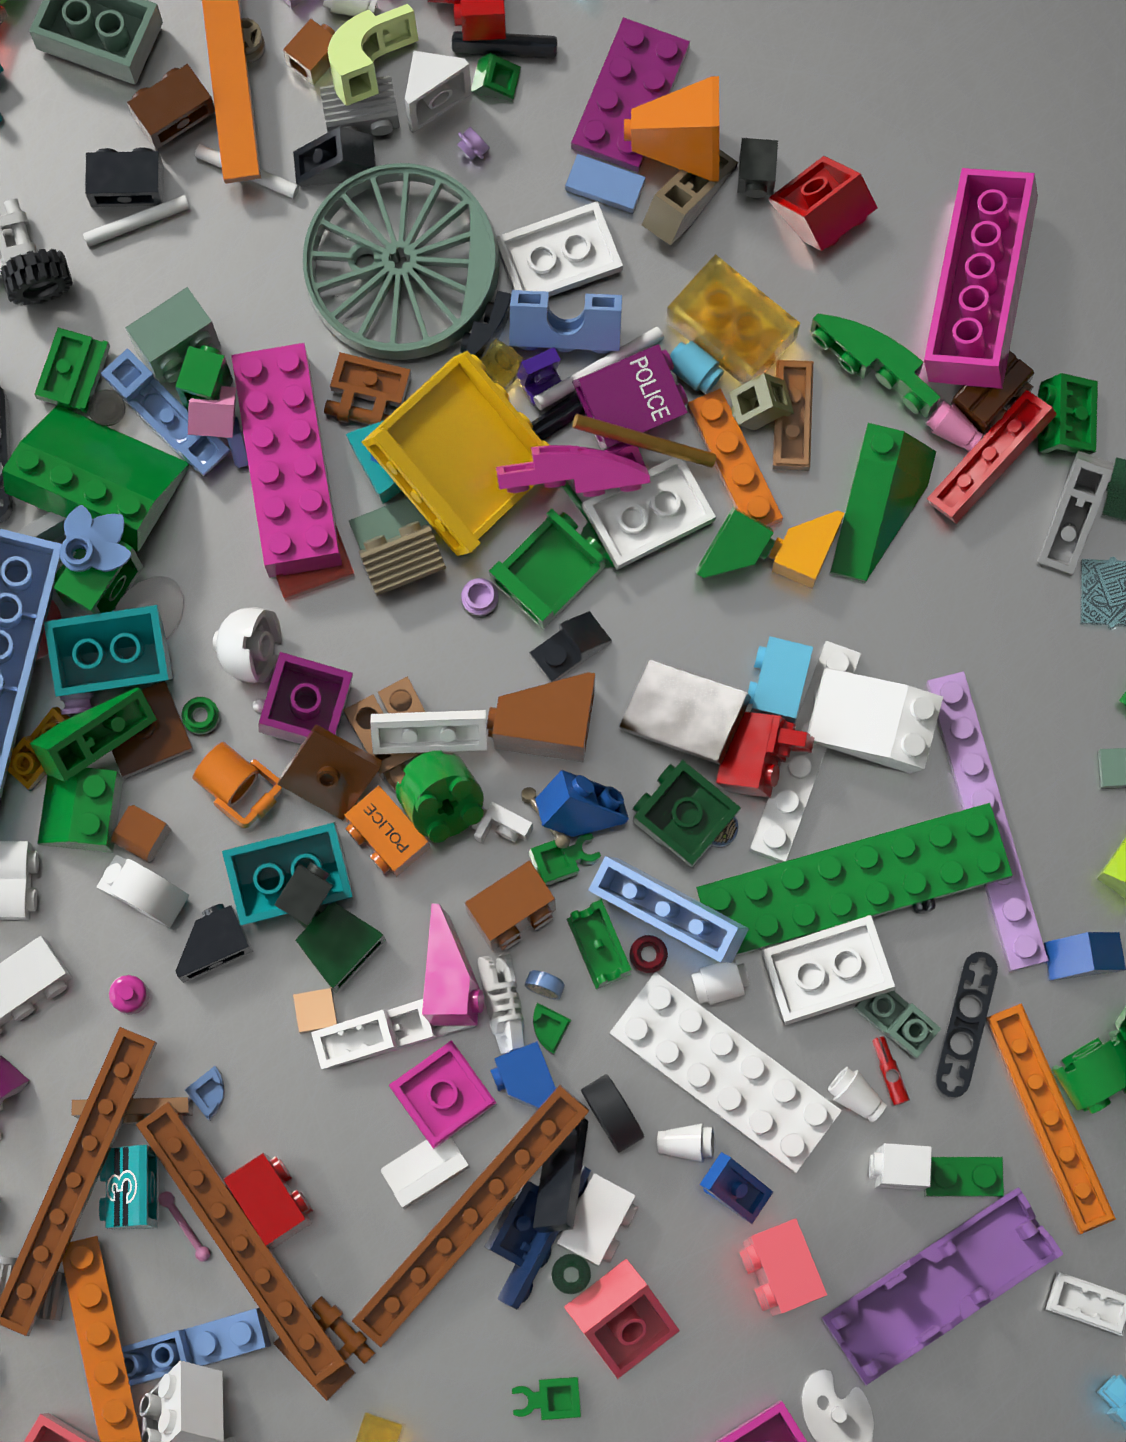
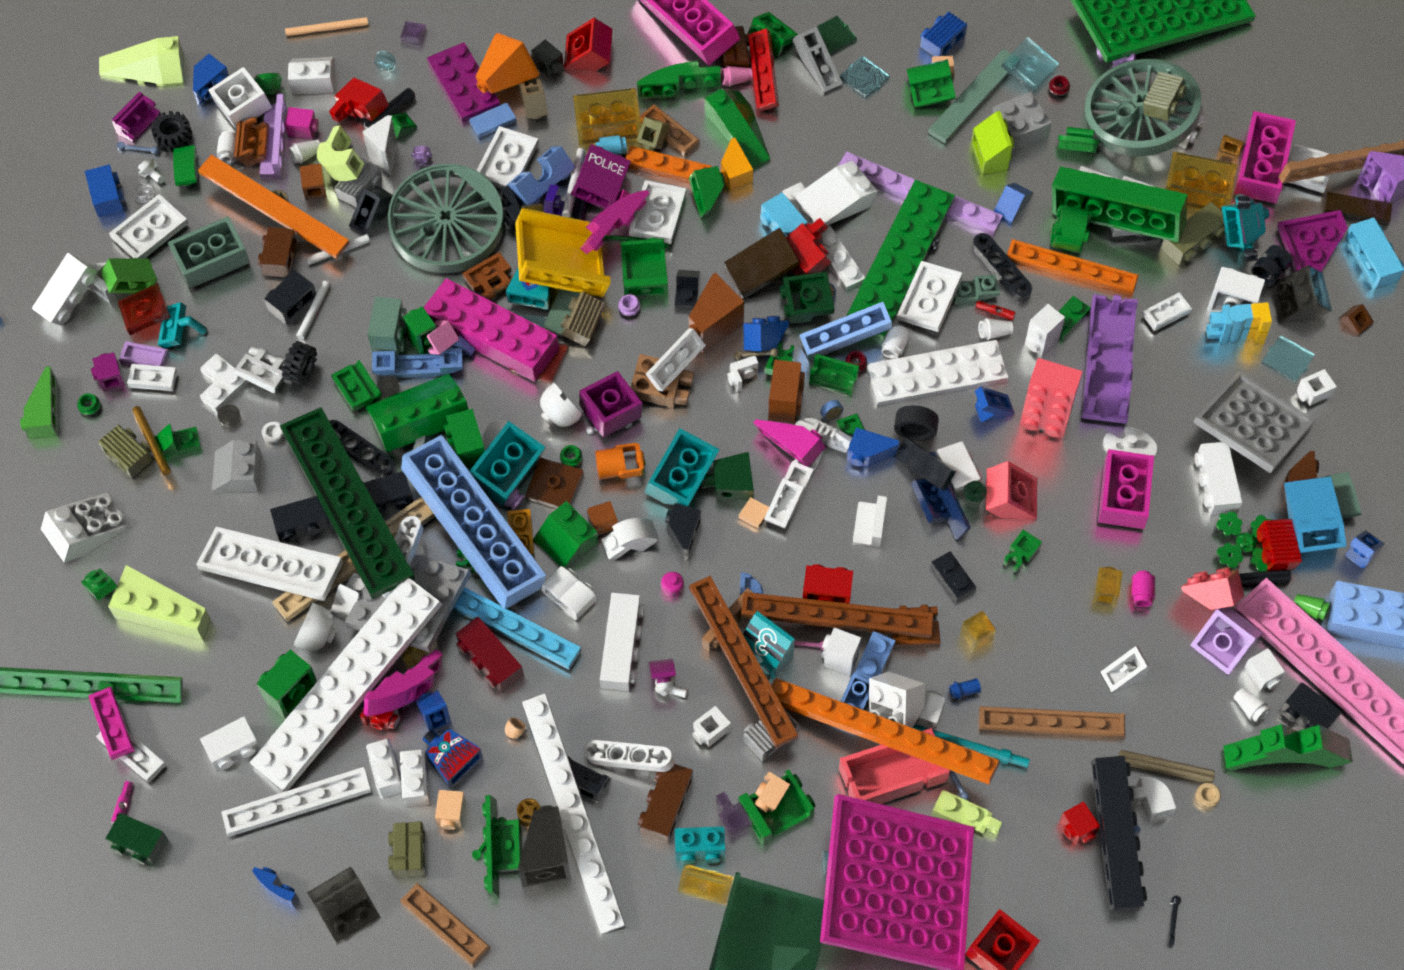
camera: 50 degrees left, 15 degrees down
green slope [30,687,157,781] -> none
medium blue plate [60,505,132,572] -> none
pearl dark grey brick [274,862,333,925] -> none
reddish brown plate [277,724,382,821] -> none
orange brick [344,785,431,877] -> none
dark orange plate [352,1084,589,1347] -> none
dark pink plate [389,1040,497,1149] -> none
green brick [396,750,484,843] -> none
pearl gold bar [572,414,717,468] -> none
white cone [657,1123,715,1162] -> none
none -> white brick [821,628,861,676]
none -> black plate [930,551,977,602]

